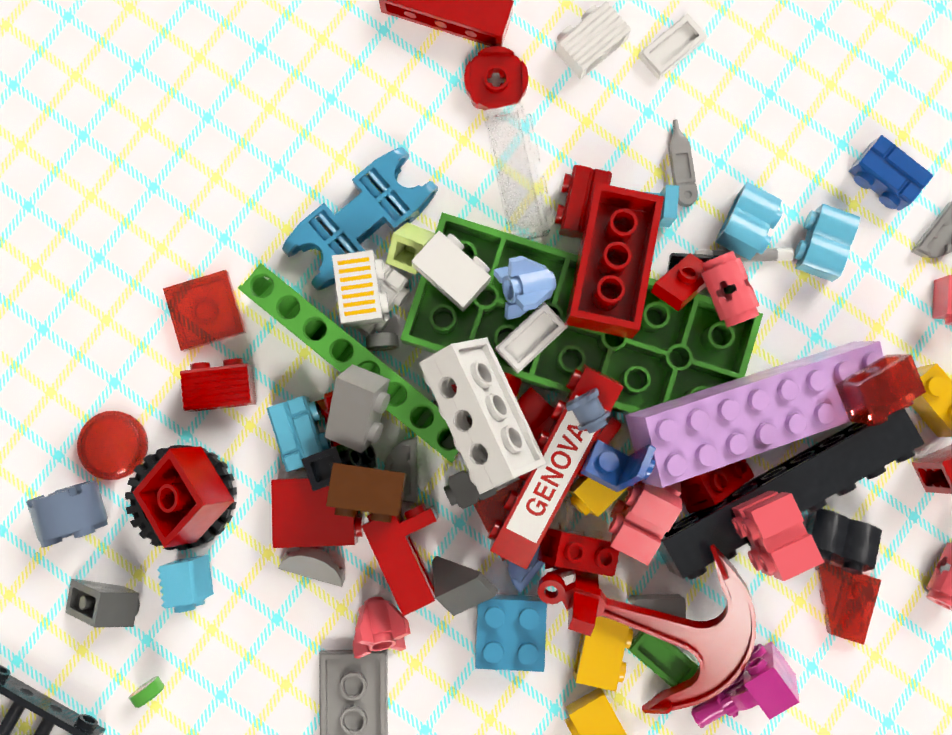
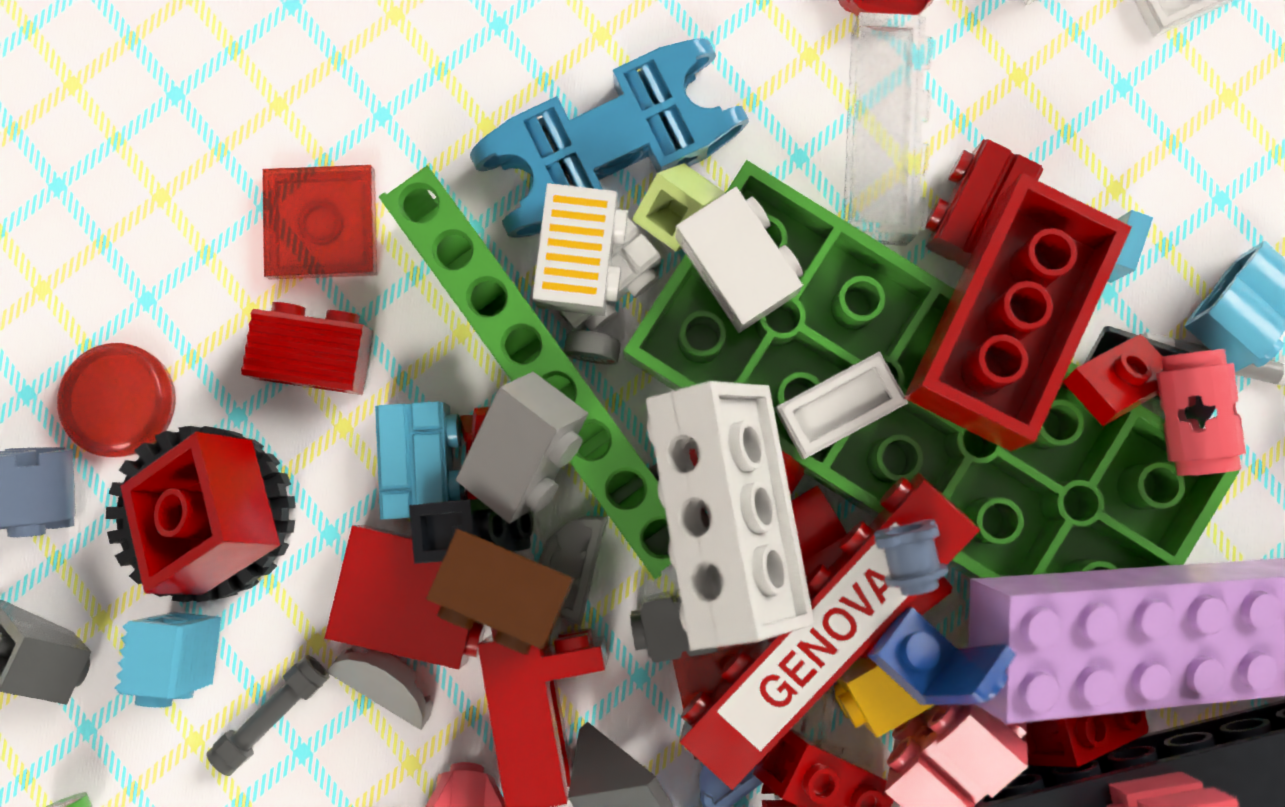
camera: 25 degrees right, 0 degrees up
light blue brick [493,256,556,320] -> none
light grey piece [668,119,698,207] -> none
none -> dark grey bar [206,654,330,776]

